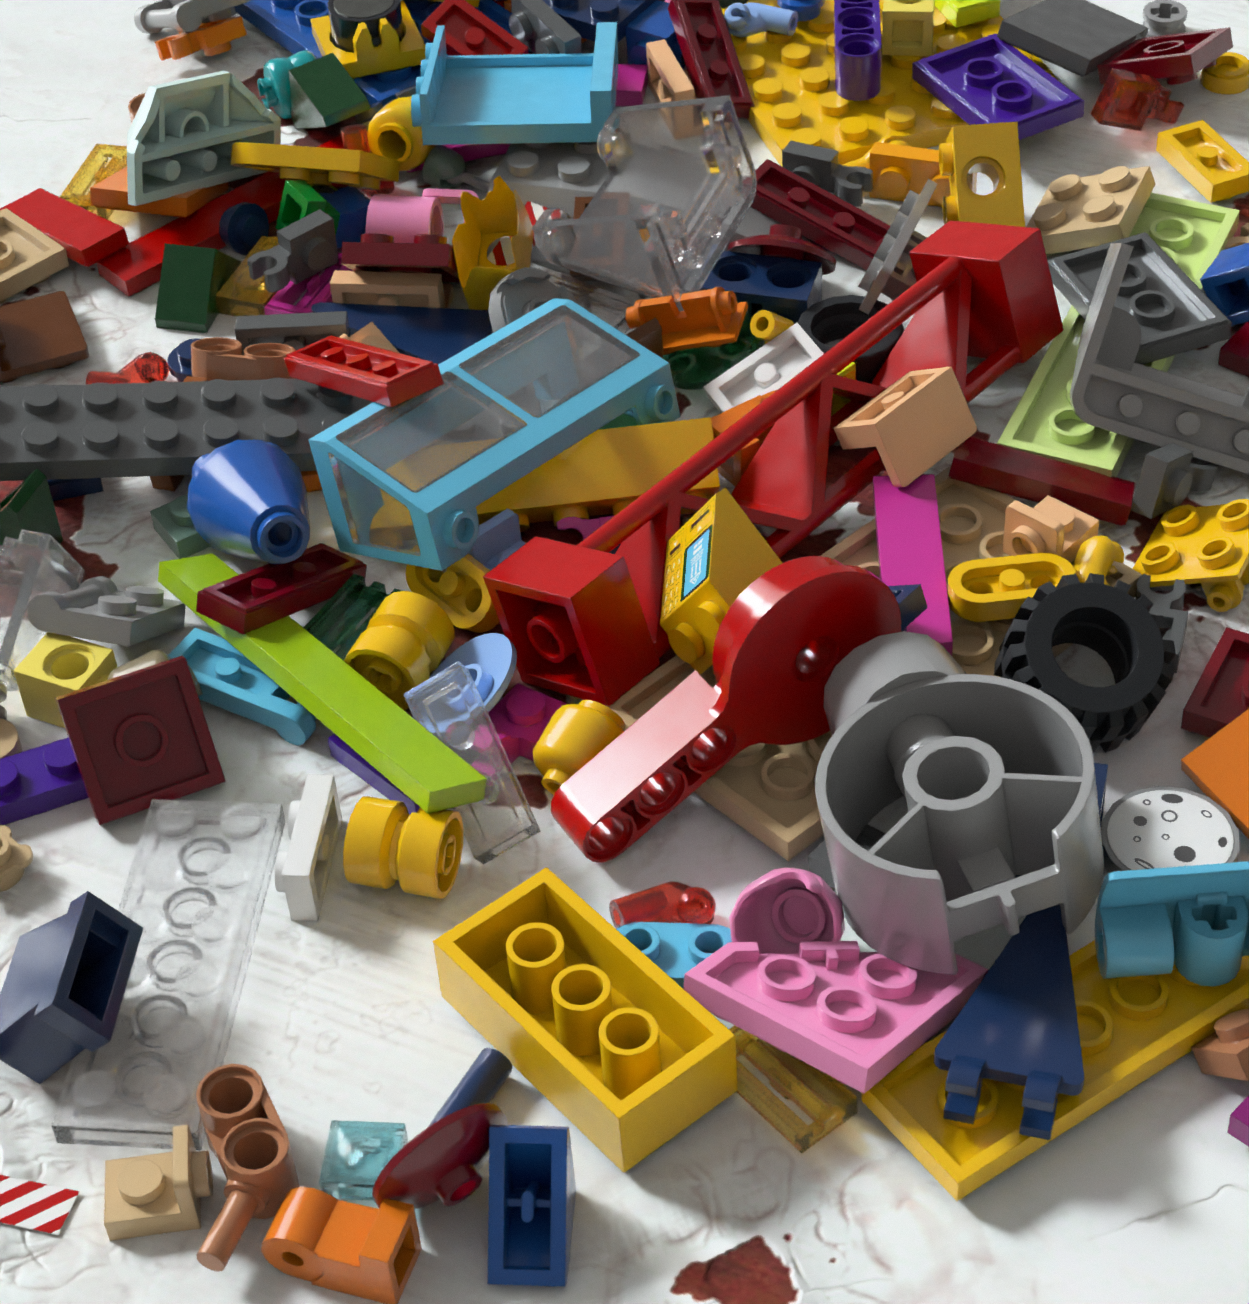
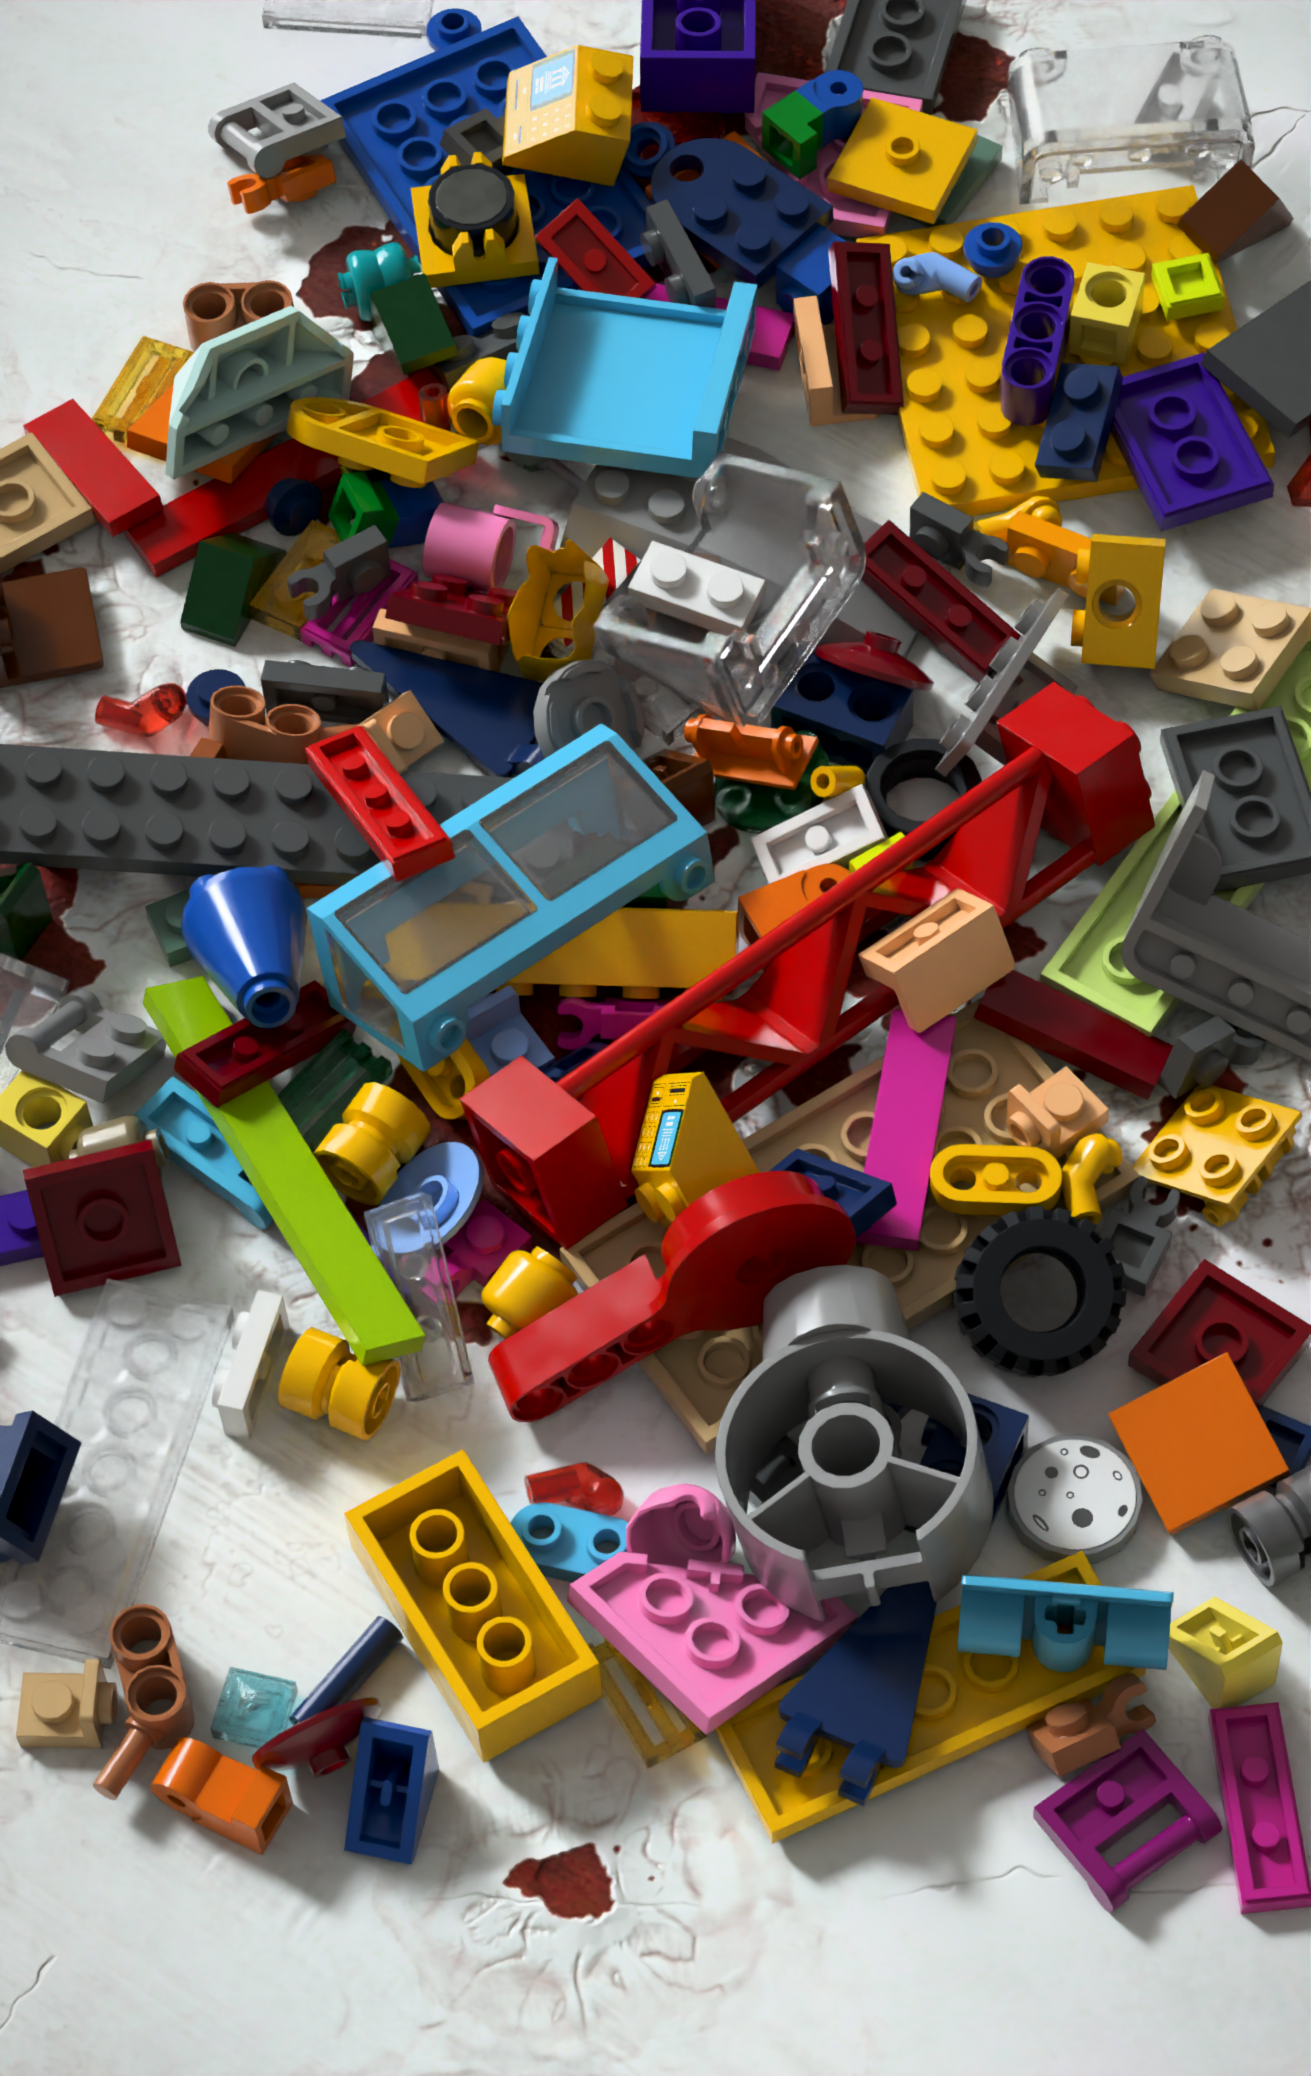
camera: 10 degrees right, 15 degrees up
none -> white plate [628,541,765,641]
none -> dark blue plate [1035,363,1123,482]

